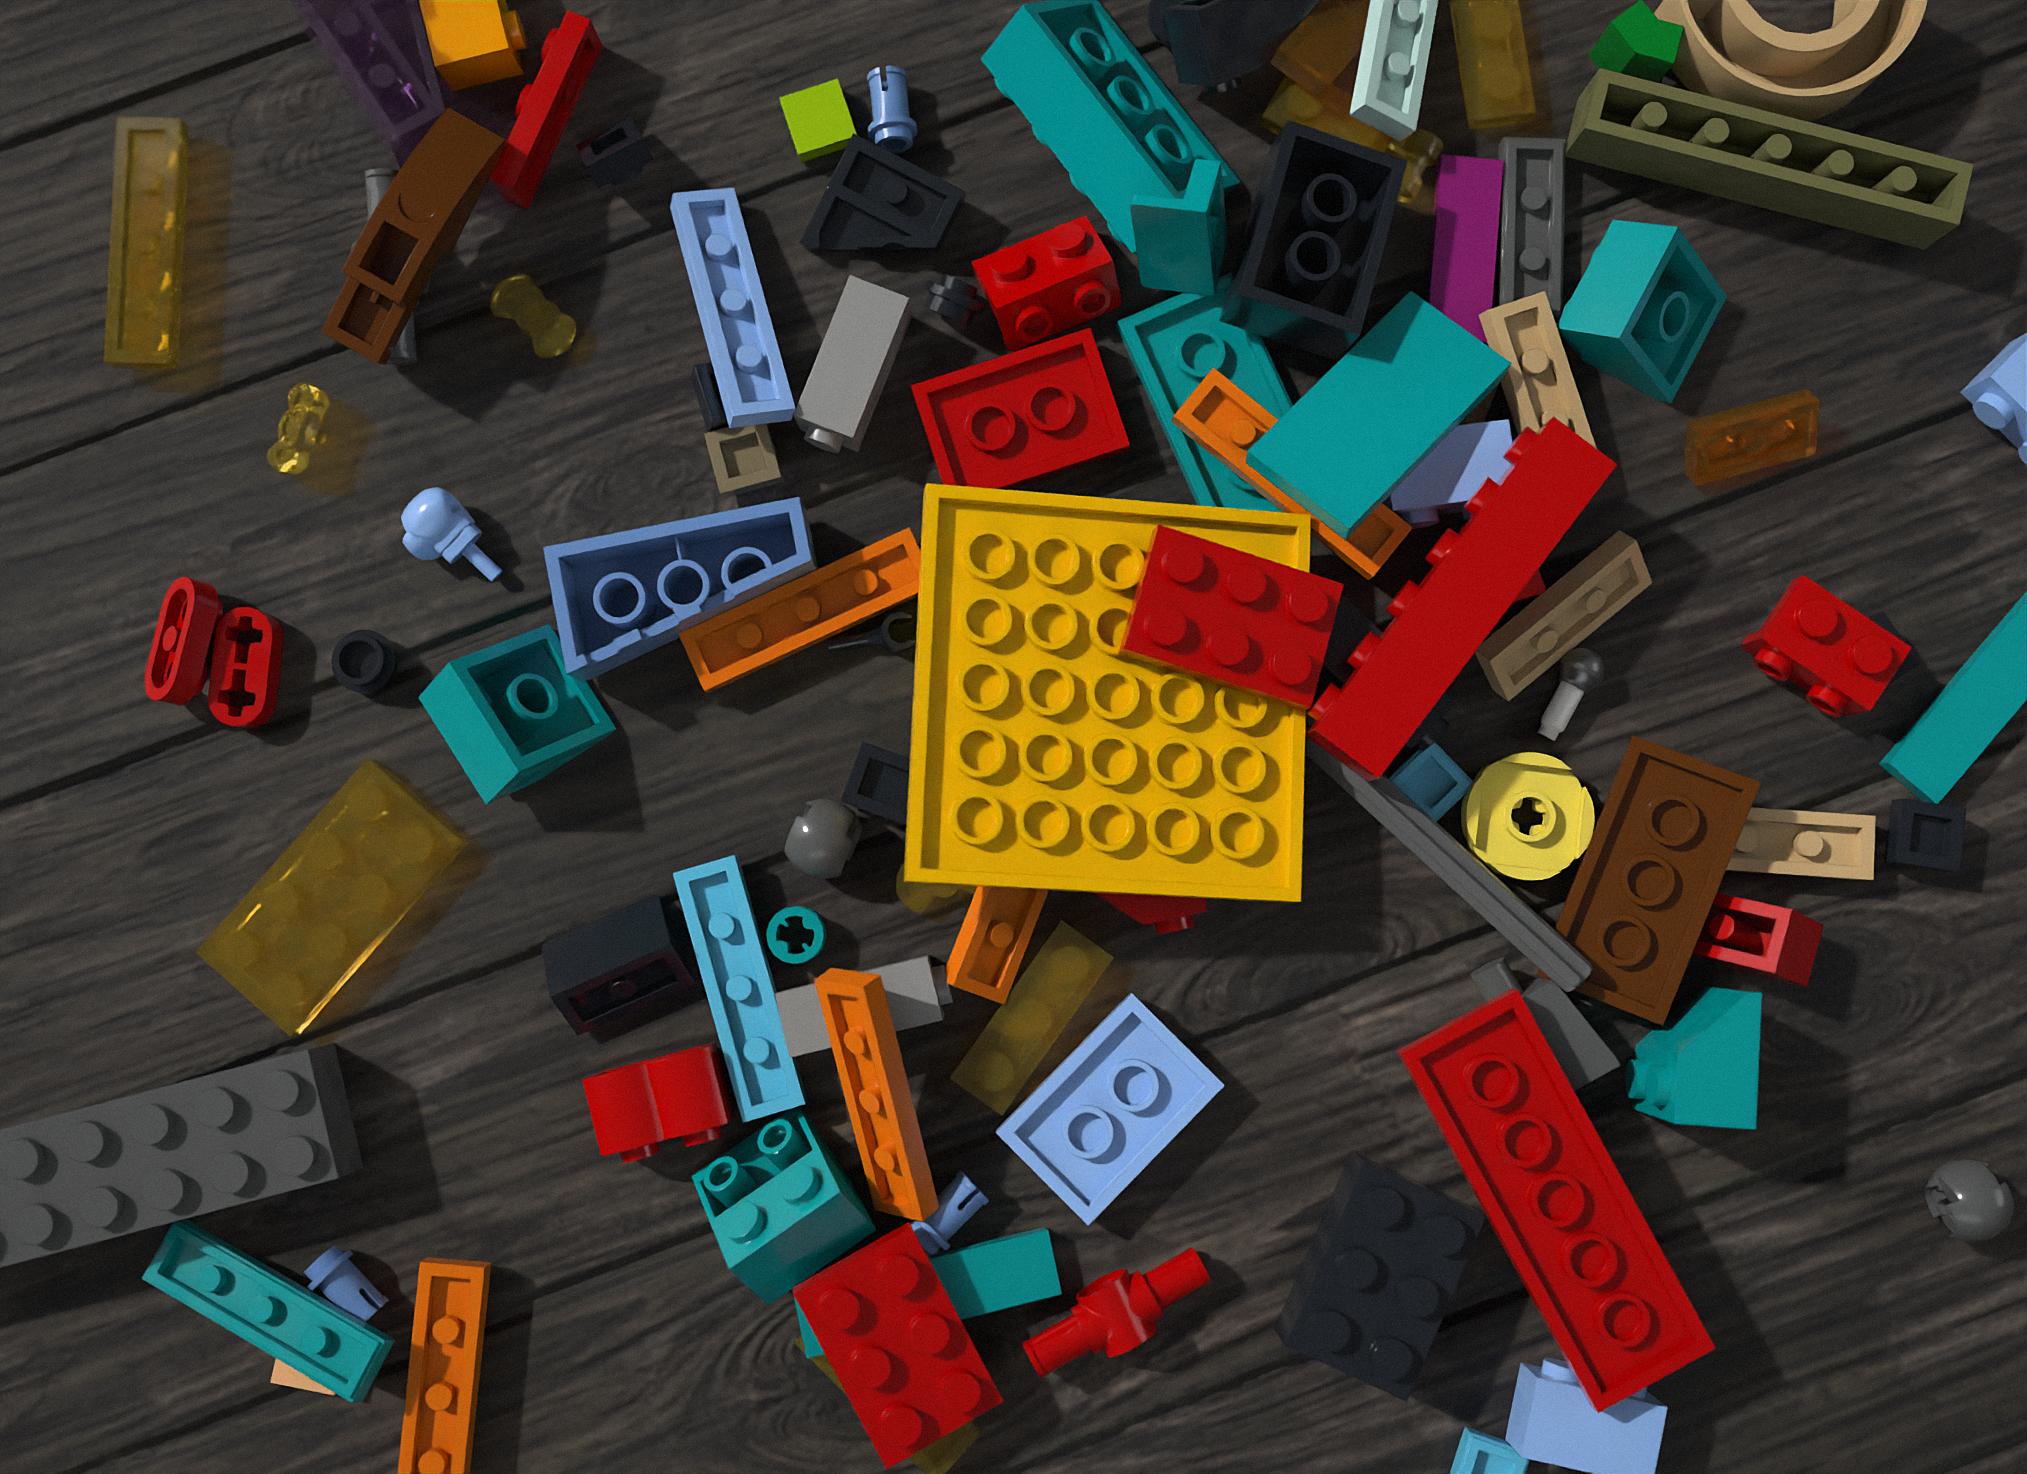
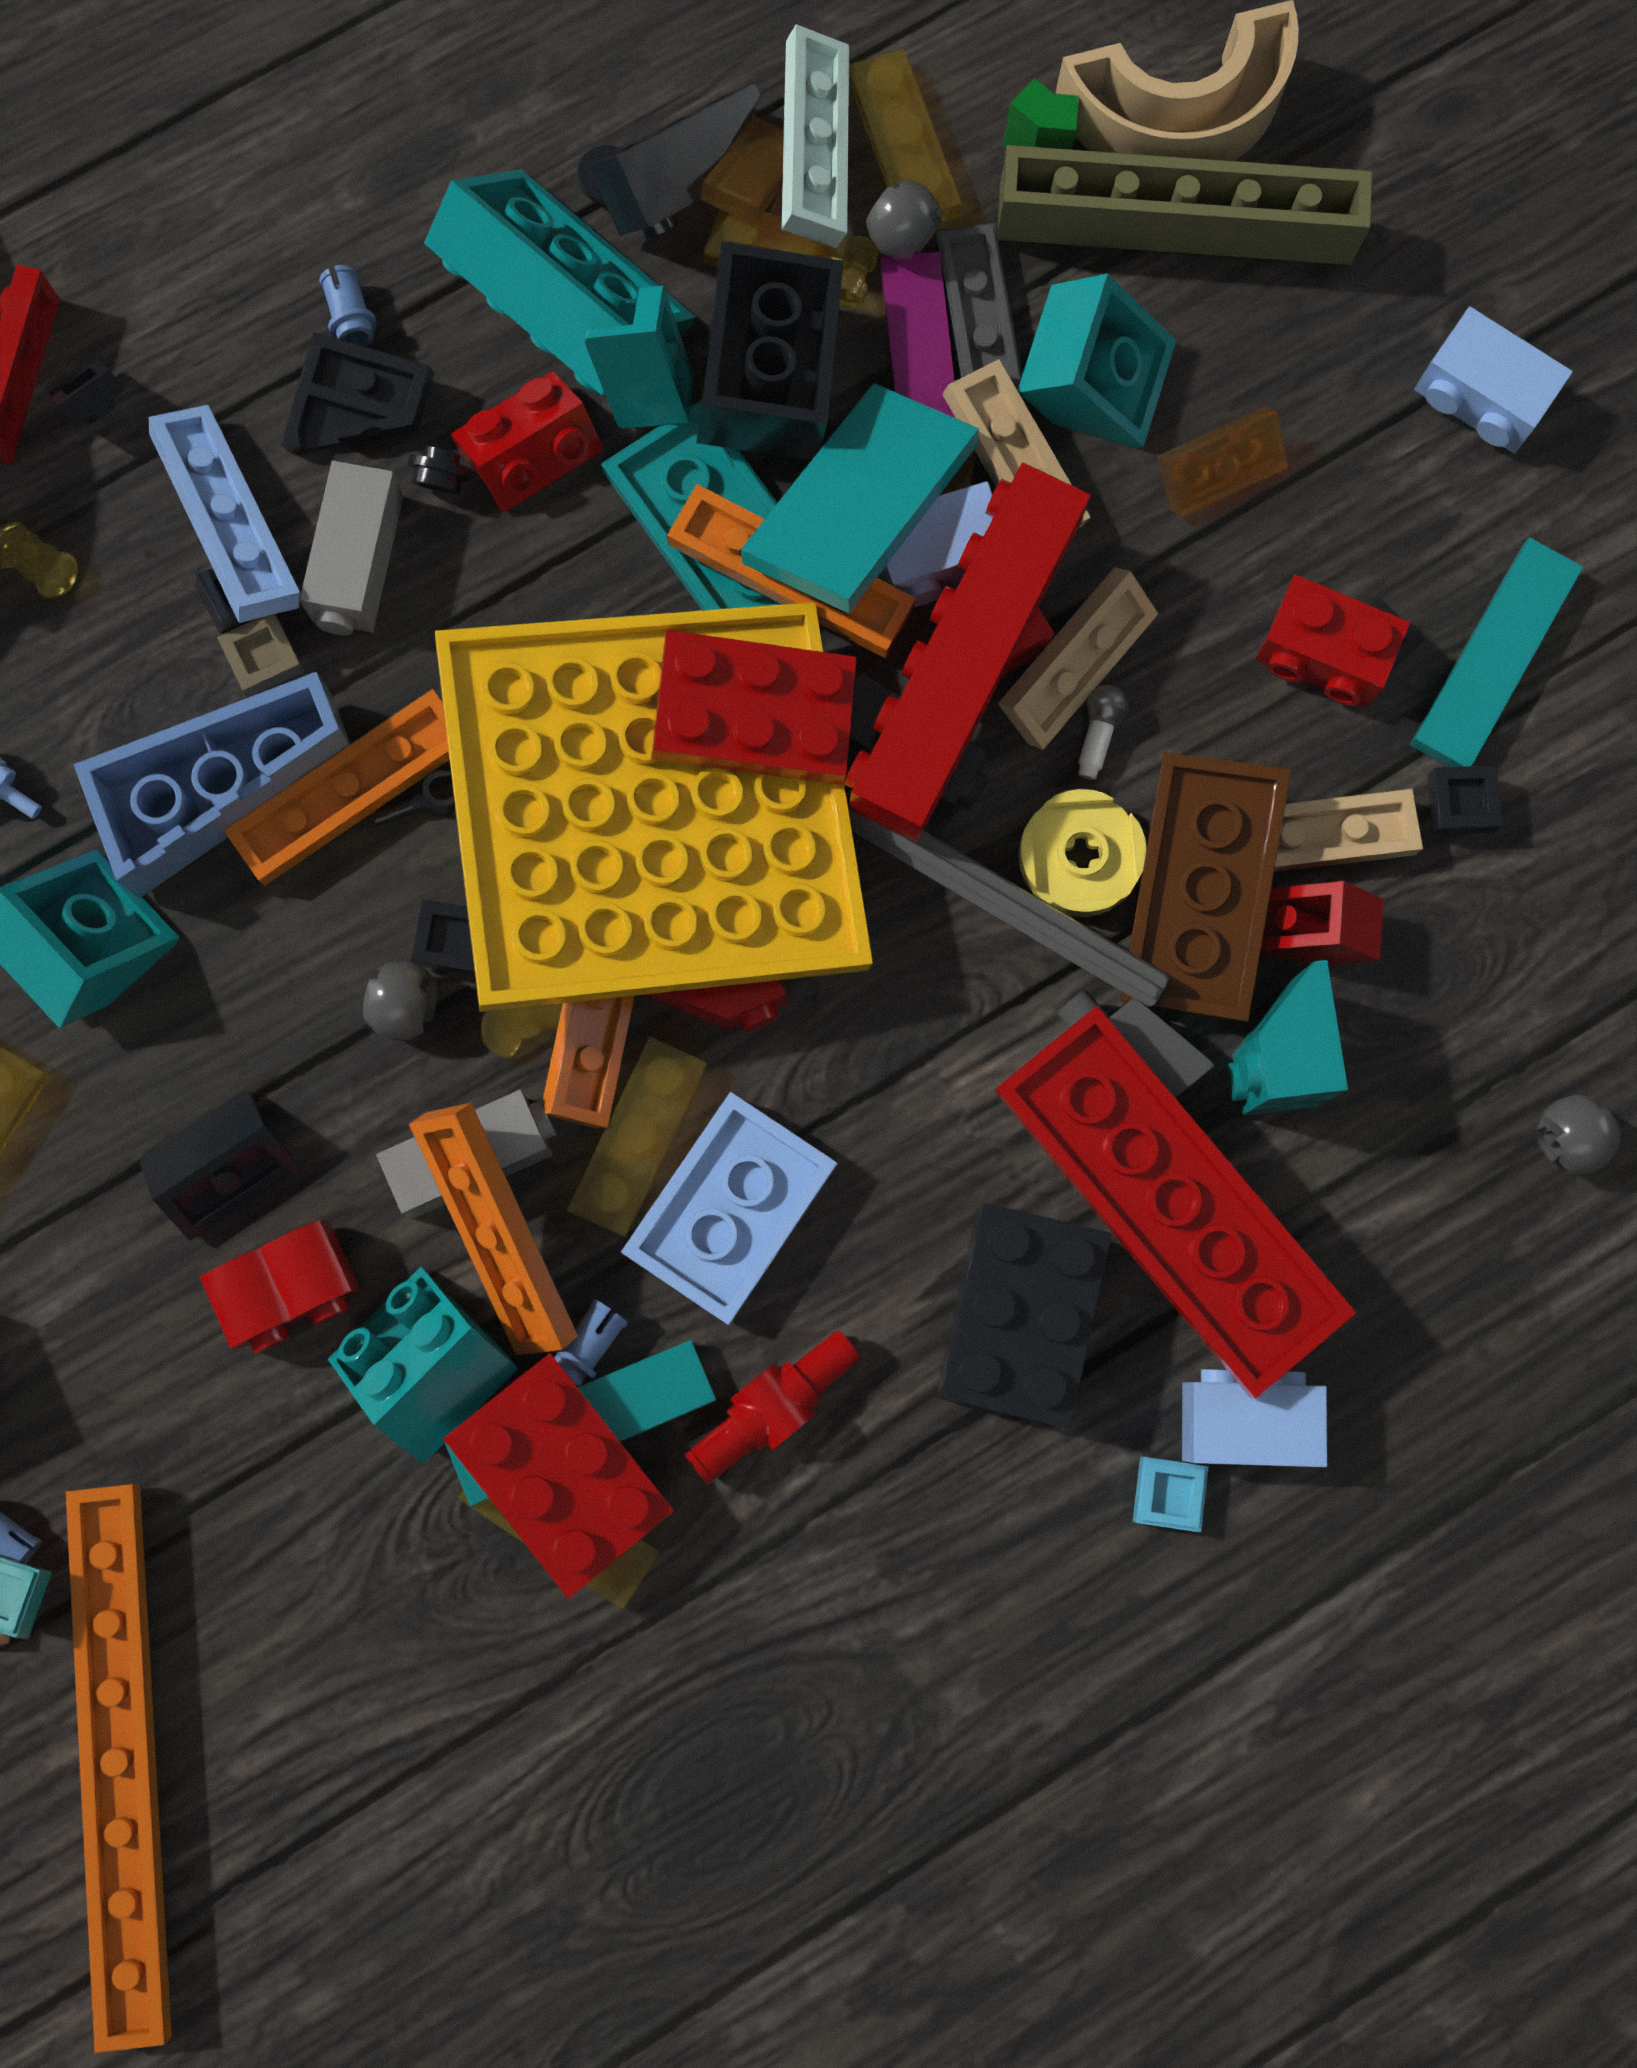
camera: 15 degrees left, 5 degrees down
medium azure plate [673,855,808,1123] -> none
teal bush [766,906,827,964] -> none
lime tile [779,78,857,163] -> none
red plate [911,328,1130,490] -> none
medium azure tile [1388,742,1473,822] -> none
none -> dark grey piece [866,179,942,260]

